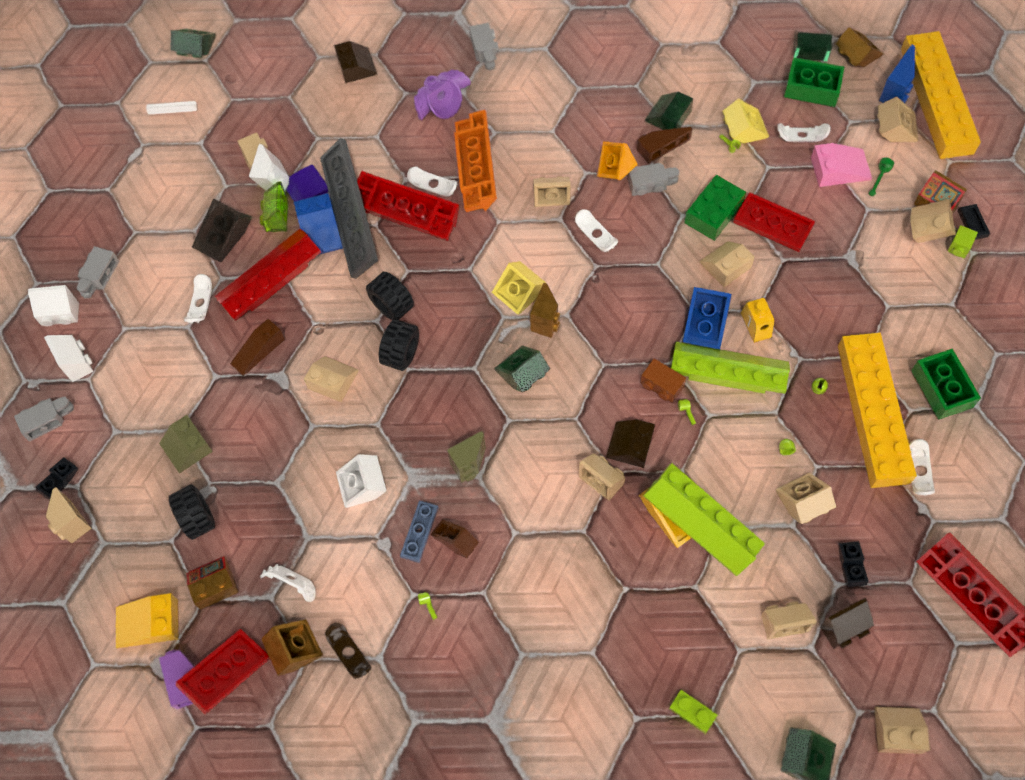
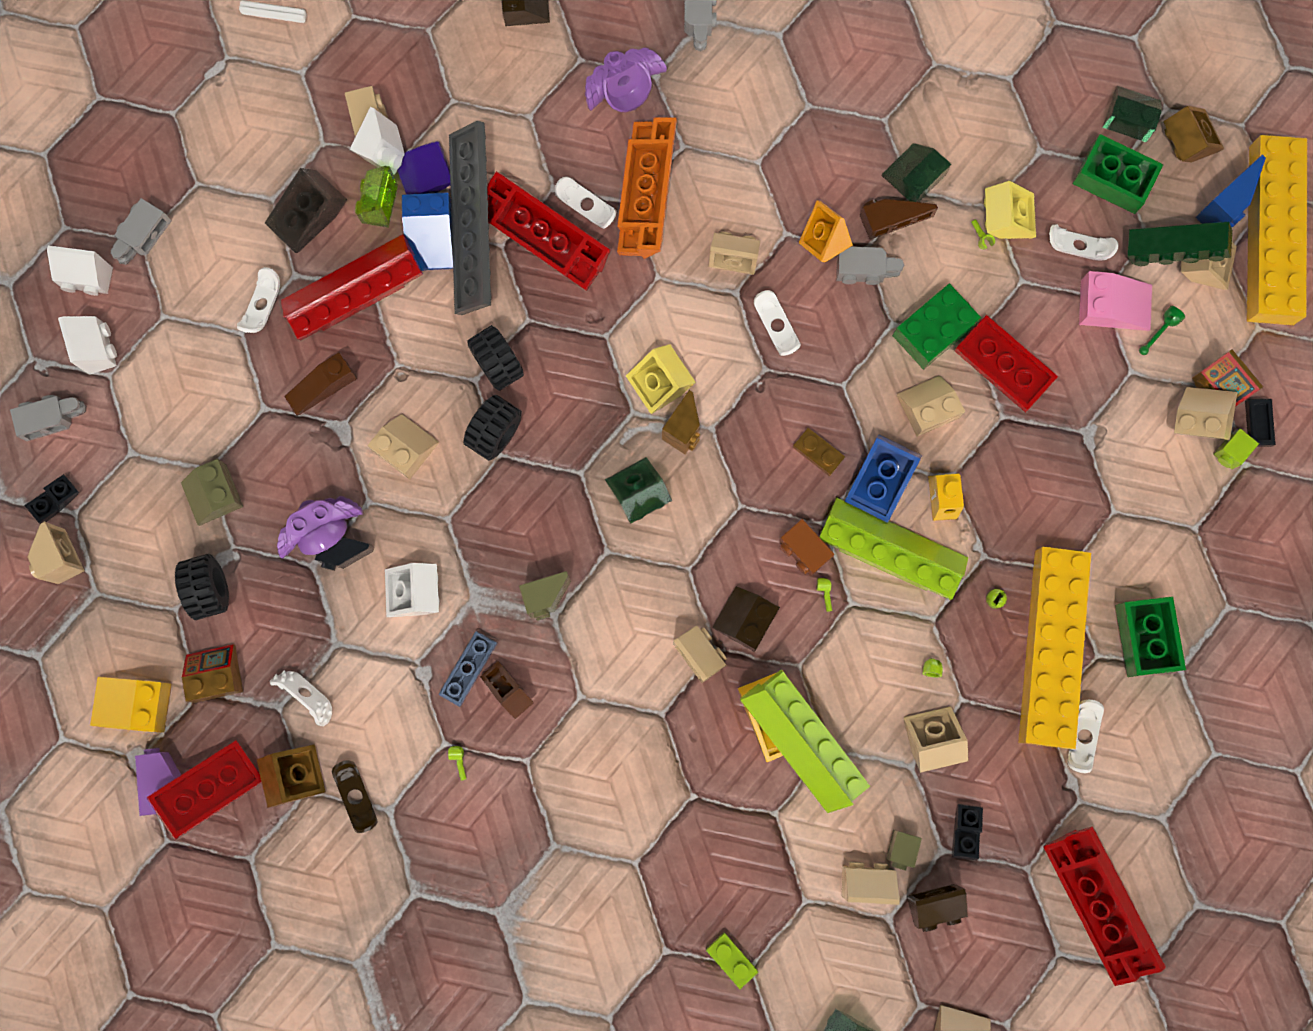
camera: 10 degrees right, 15 degrees up
none -> medium lavender piece [277,496,364,559]
none -> black slope [315,537,374,571]
none -> pearl gold plate [793,428,845,477]
none -> olive brick [886,830,922,870]
none -> dark green brick [1127,222,1233,266]

